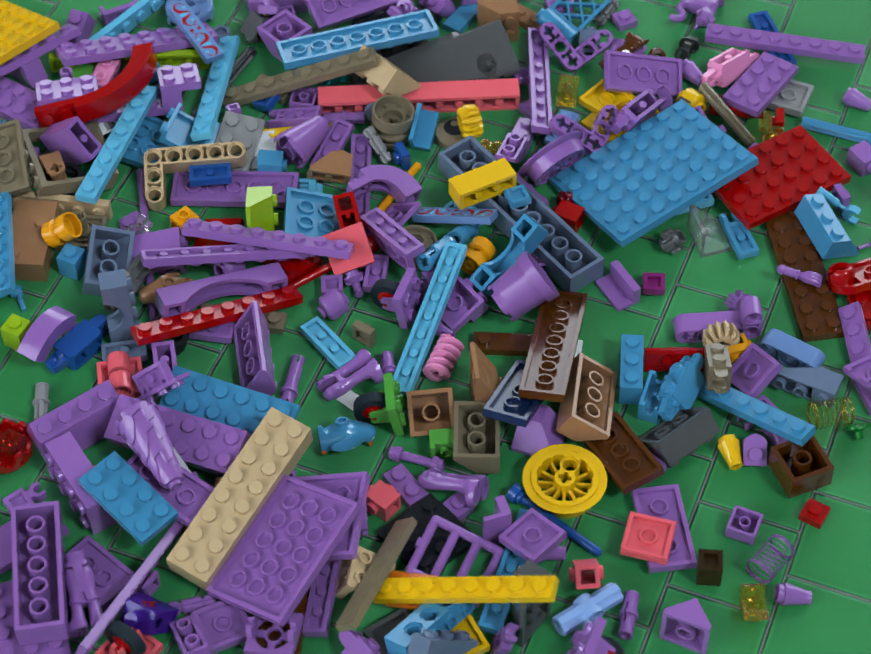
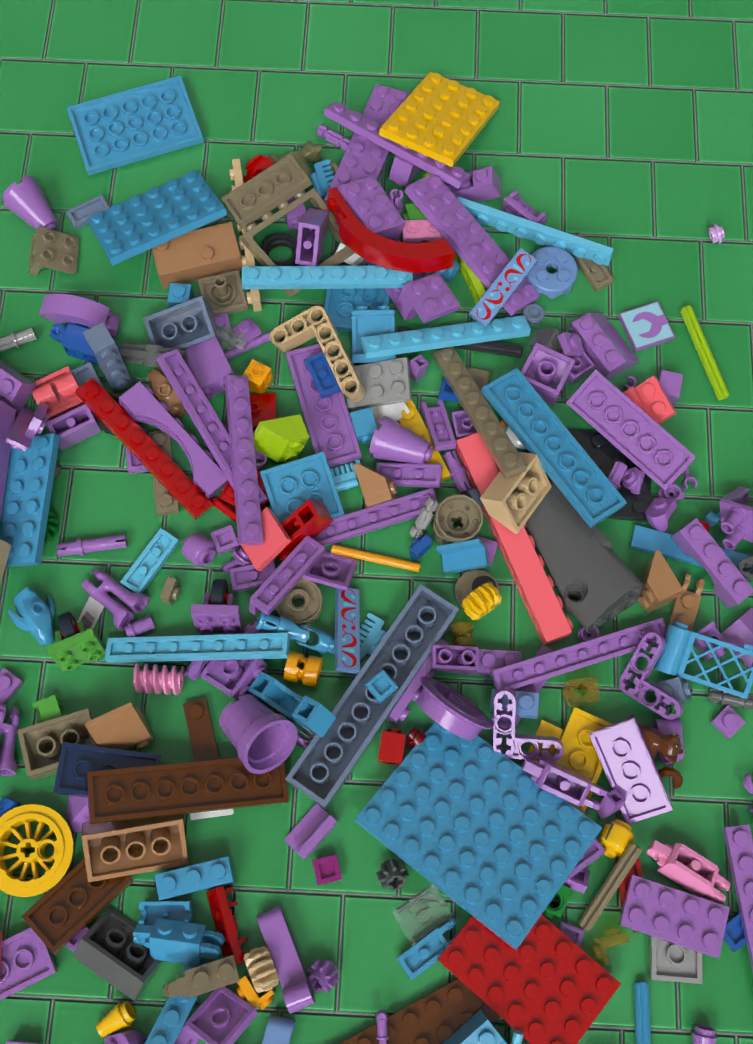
camera: 70 degrees right, 20 degrees up
lime brick [0,313,32,350] -> none
dark azure hand [10,284,27,312] -> none
medium nougat piece [38,150,68,181] -> none
light orange wheel [41,211,82,248] -> none
medium lavender slope [233,301,277,396] -> none
medium lavender arch [346,165,423,203] -> none
medium lavender bar [388,446,445,470] -> none
medium nougat slope [406,387,454,437] -> none
yellow brick [448,157,517,210] -> none
pearl dark grey piece [679,35,700,60] -> none
medium lavender cone [682,59,703,87] -> none
red plate [770,108,784,137] -> none

